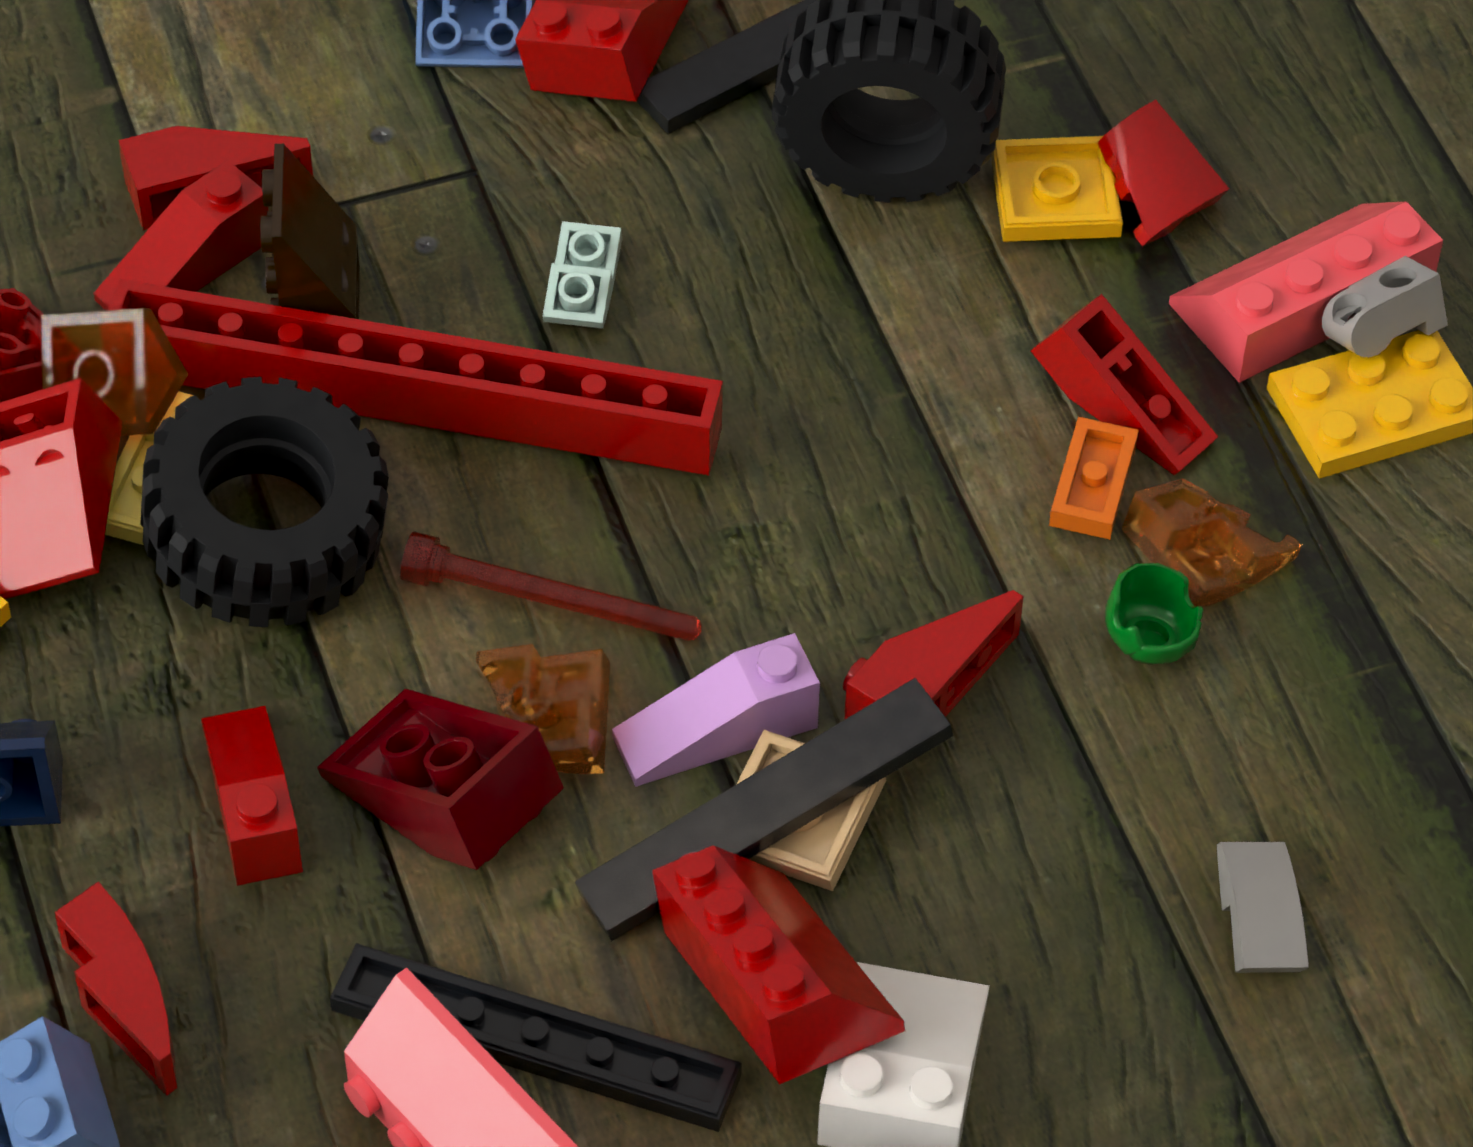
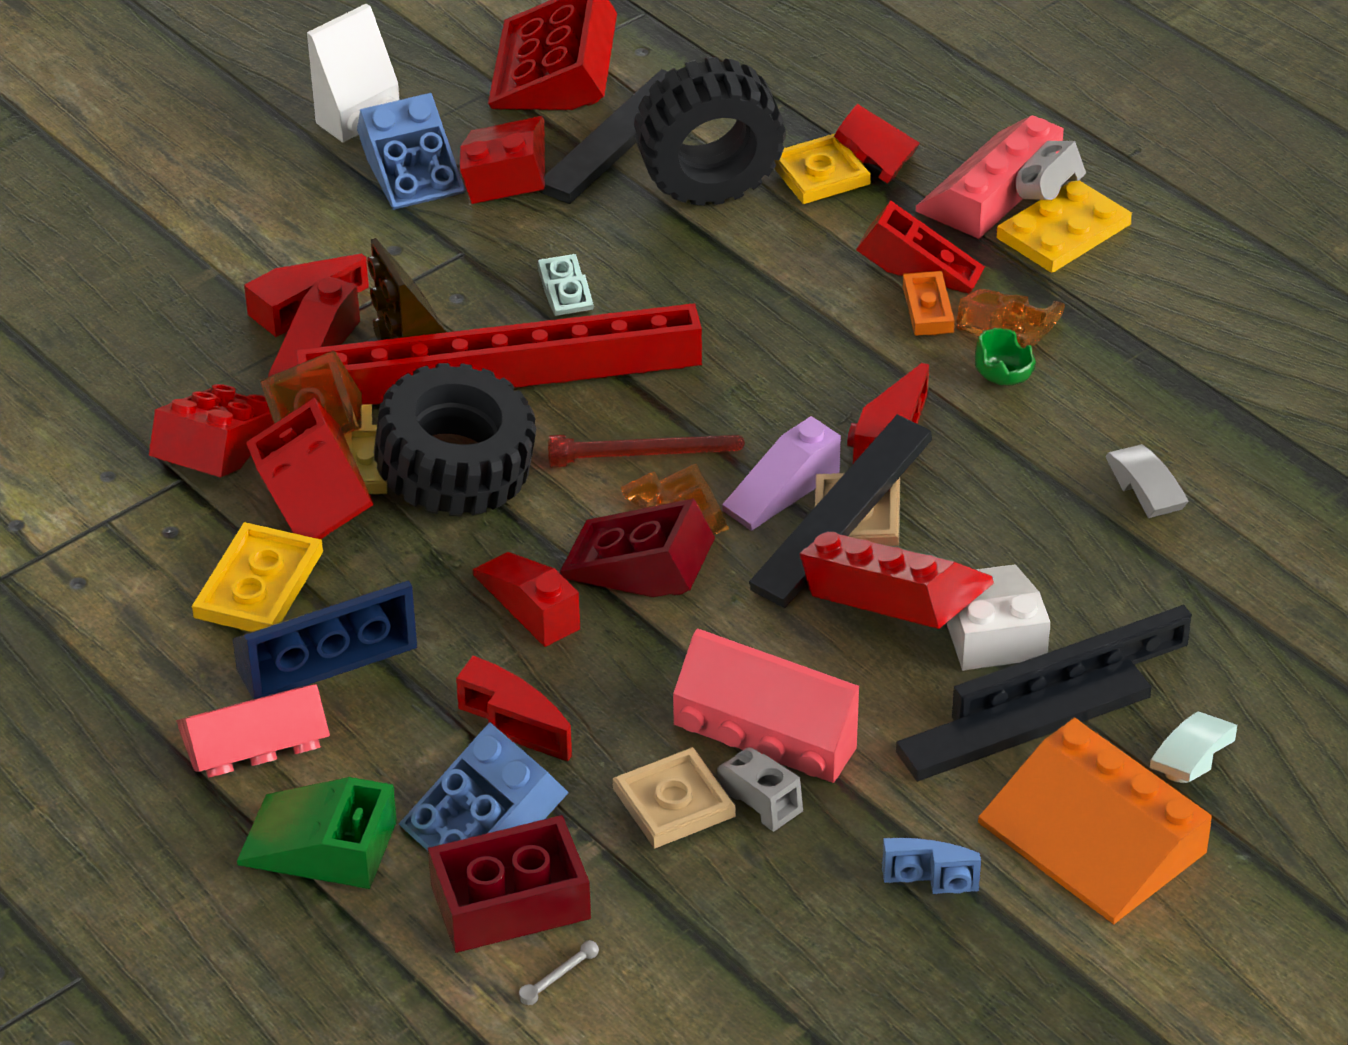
camera: 20 degrees left, 10 degrees down
black tile [330,943,742,1132] -> none

